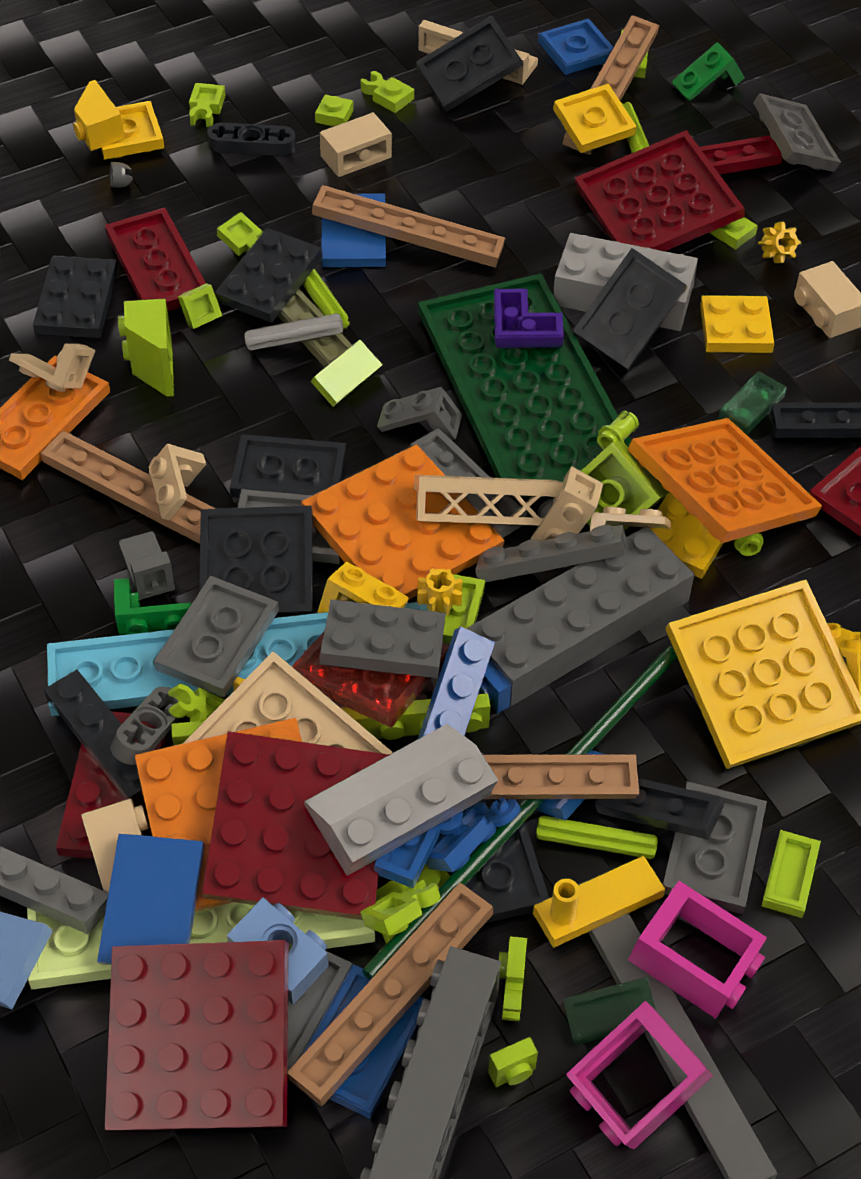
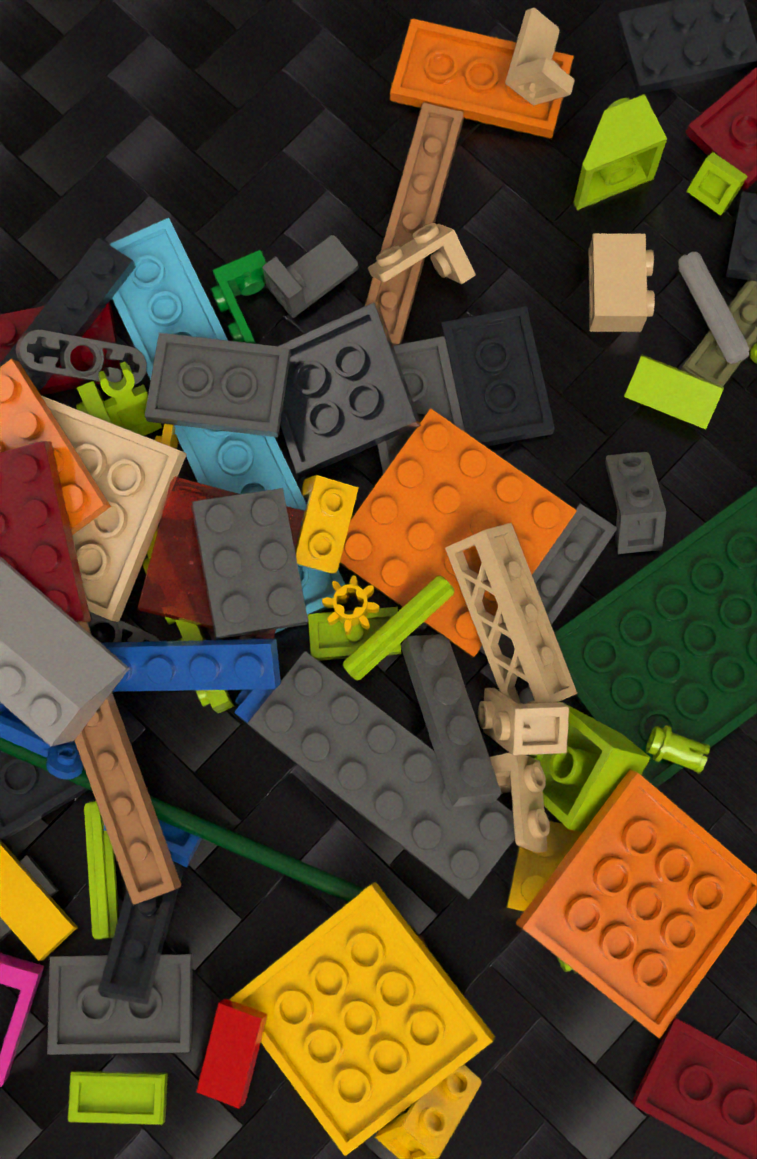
camera: 80 degrees right, 25 degrees up
none -> red tile [196,998,268,1109]
none -> lime axle [343,575,455,681]
none -> tan brick [588,234,655,332]

